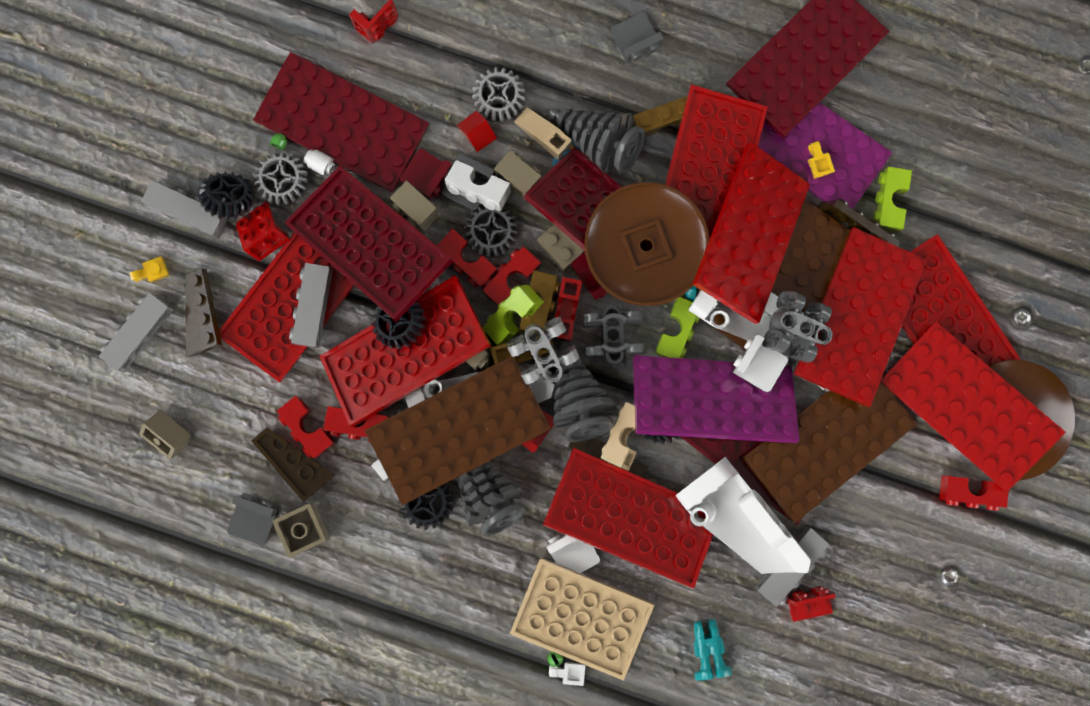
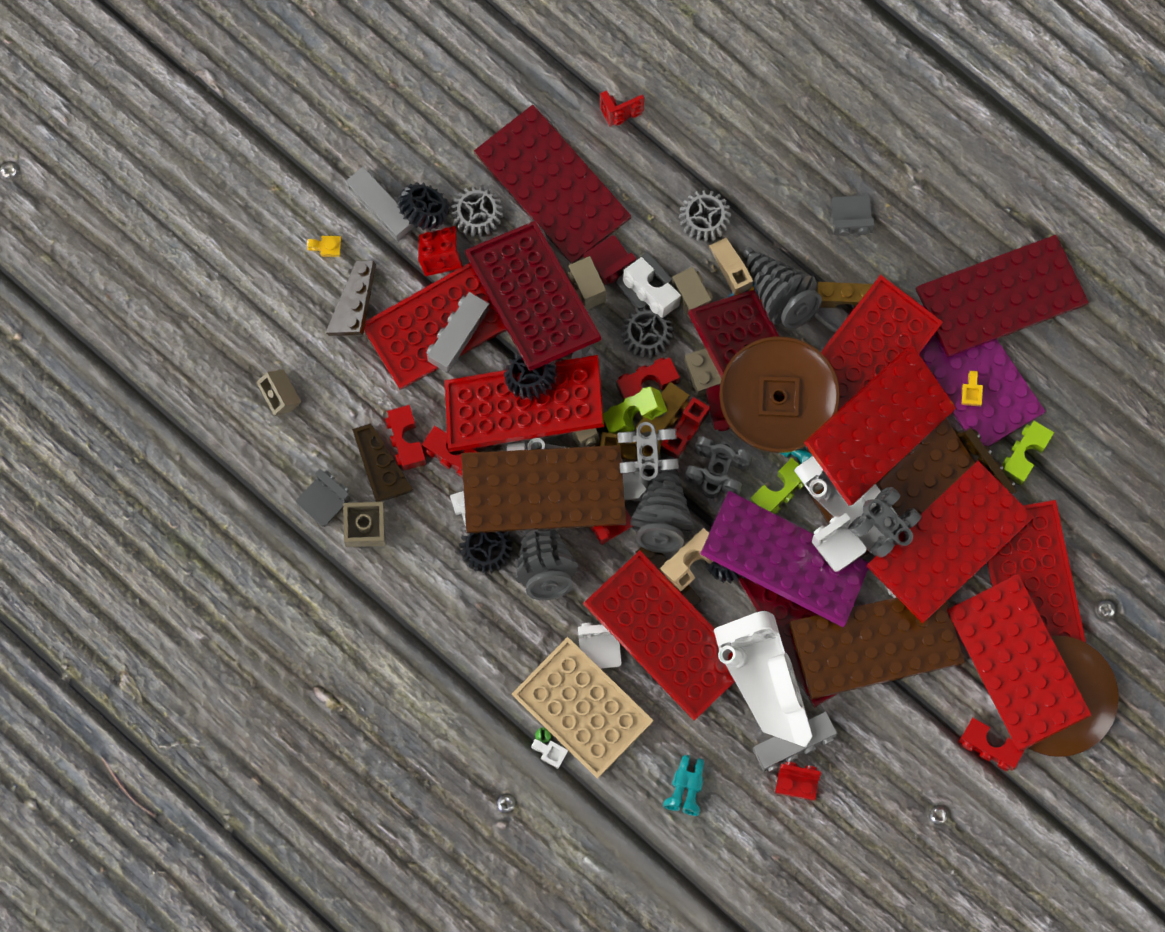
camera: 25 degrees right, 10 degrees down
light grey brick [98,293,174,372] -> none
bright green hinge [270,133,287,150] -> none
white brick [304,149,335,176] -> none
red arch [437,228,497,289] -> none
red piece [457,111,497,153] -> none

